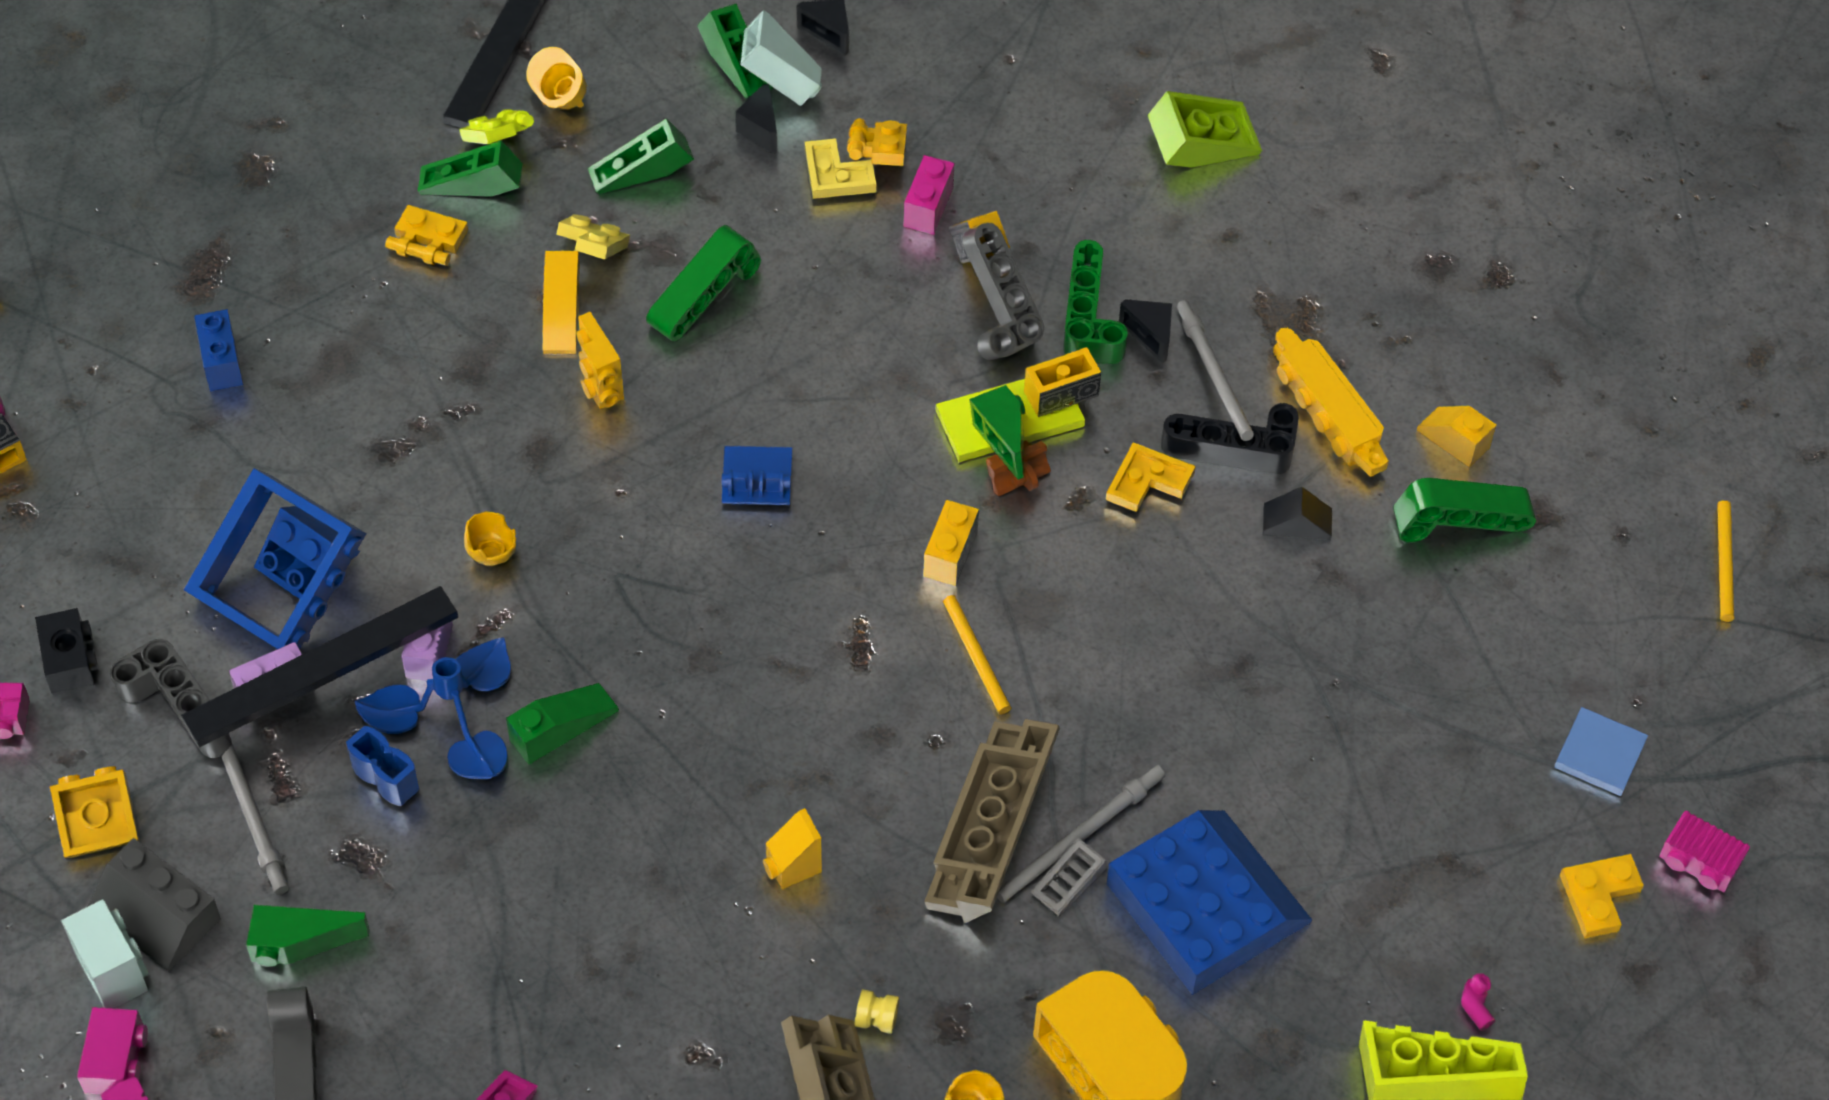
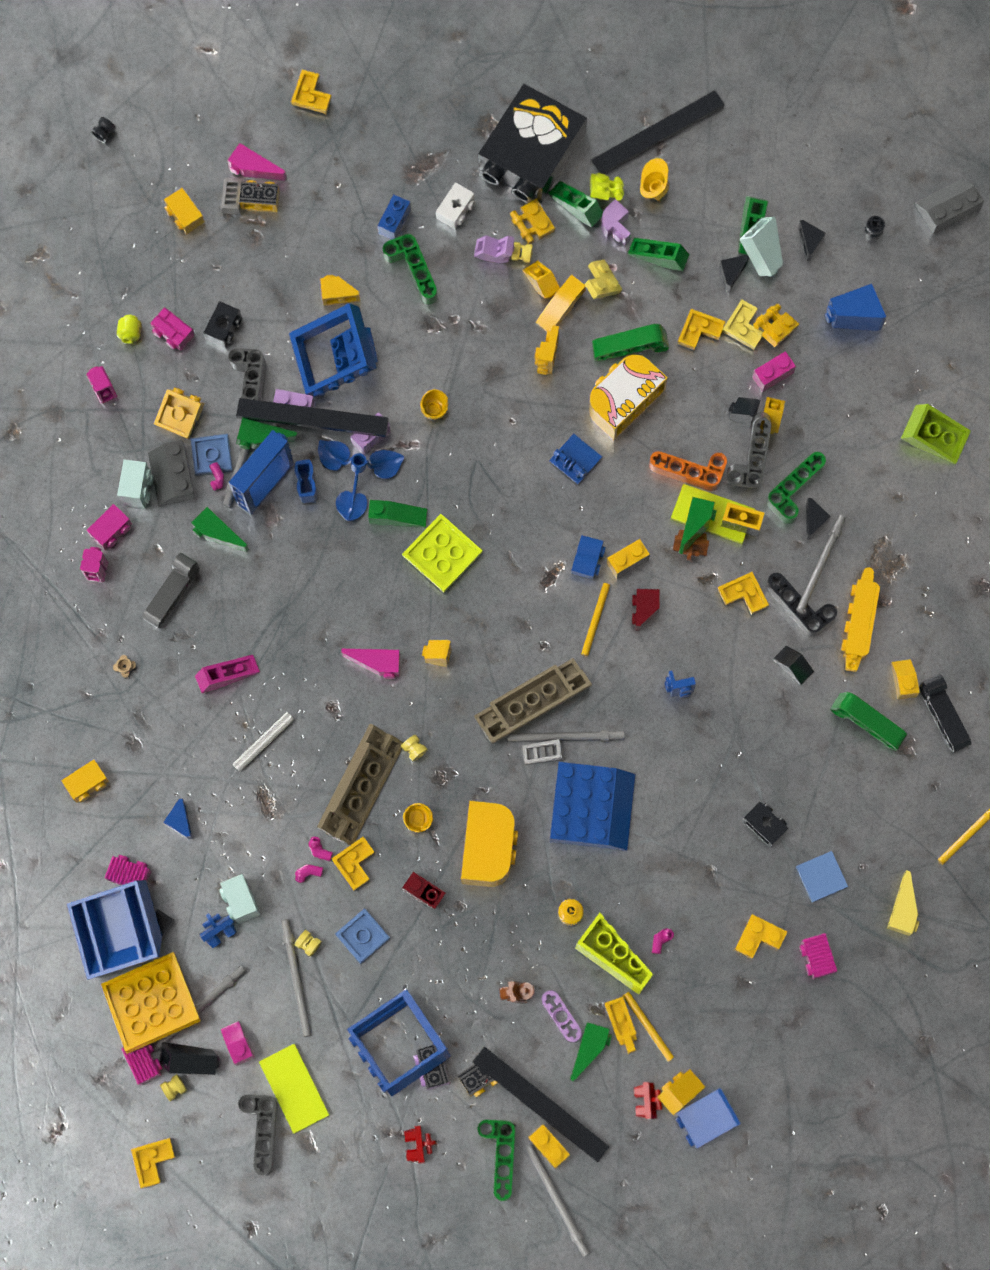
camera: 45 degrees right, 20 degrees up
none -> medium blue tile [191,434,233,476]
none -> dark pink arm [209,462,224,491]
none -> blue window [228,430,294,515]
none -> green slope [236,418,297,450]
none -> yellow slope [320,275,360,306]
none -> dark pink slope [341,648,400,679]
none -> green beam [382,234,438,305]
none -> neon yellow plate [402,514,483,593]
none -> white brick [436,182,476,229]
none -> lavender brick [474,235,514,263]
none -> black brick [478,83,587,203]
none -> light yellow wheel [512,242,533,263]
none -> yellow slope [522,260,560,299]
none -> yellow head [558,899,584,926]
none -> blue brick [571,535,606,580]
none -> brick [589,355,668,441]
none -> lavender brick [602,199,631,245]
none -> dark red slope [632,589,660,631]
none -> orange beam [649,451,727,491]
none -> blue bracket [664,670,696,698]
none -> yellow plate [677,309,726,350]
none -> black slope [728,397,761,428]
none -> black brick [742,802,788,848]
none -> blue slope [825,284,886,331]
none -> light yellow slope [887,870,919,936]
none -> black beam [919,674,972,753]

